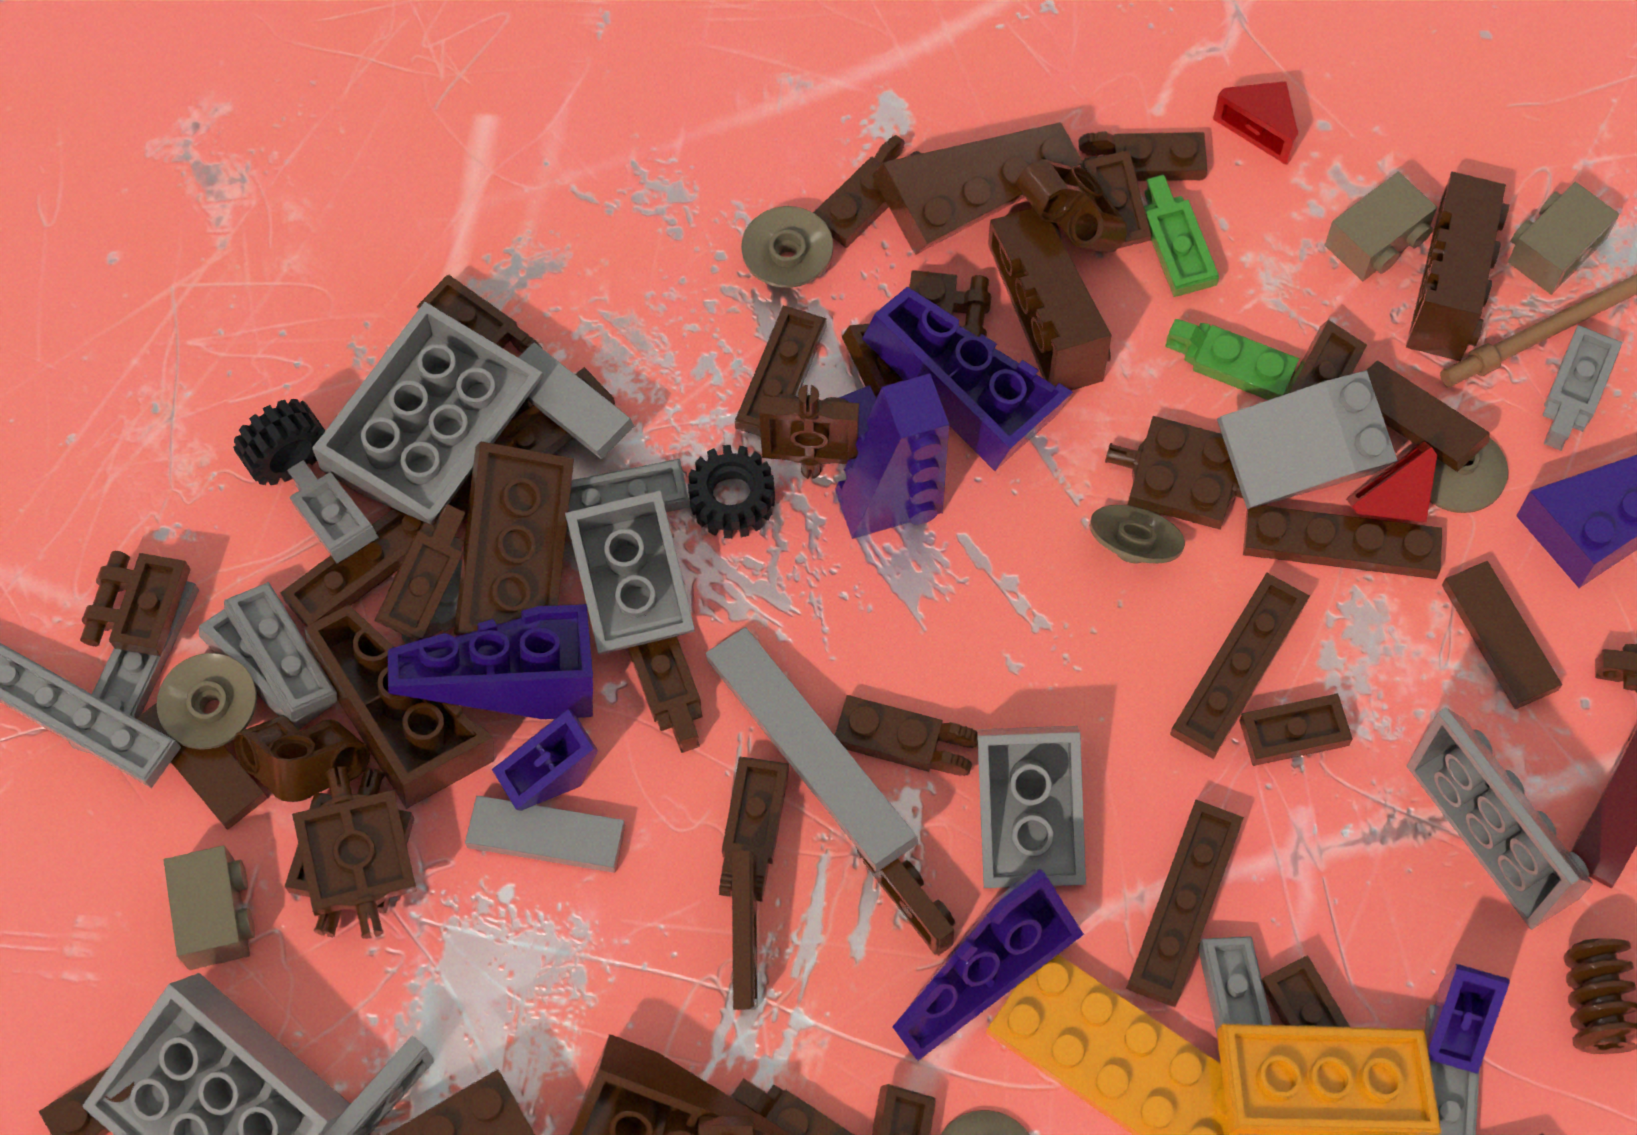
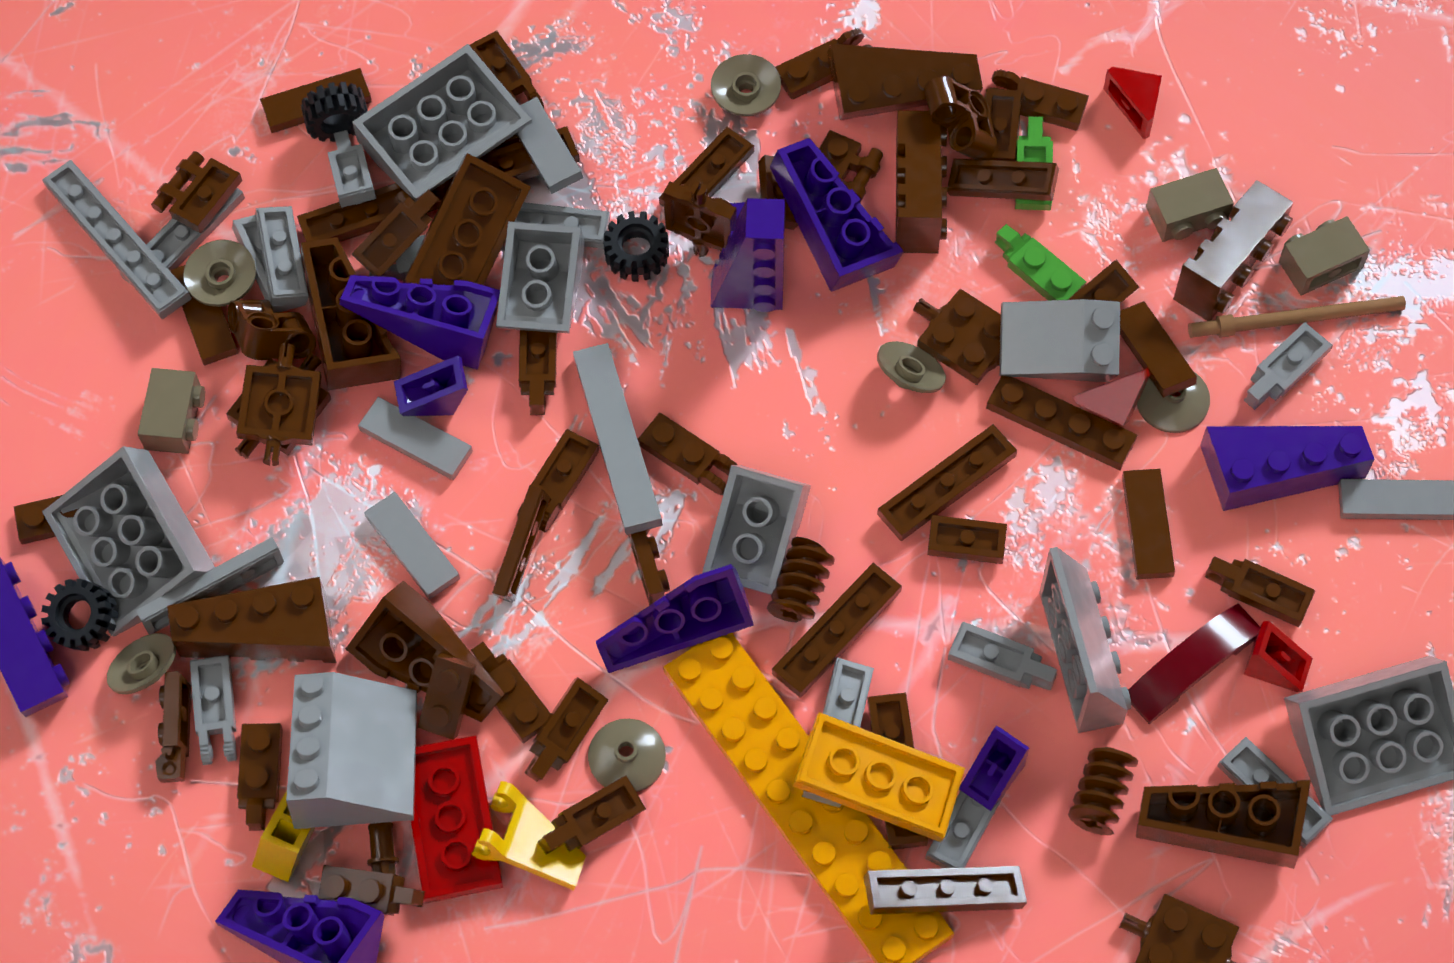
camera: 20 degrees right, 0 degrees up
none -> reddish brown tile [260,67,372,133]
none -> light grey tile [364,492,460,600]
none -> reddish brown piece [767,536,835,622]
none -> reddish brown tile [947,159,1059,201]
none -> light grey hinge [948,622,1057,691]

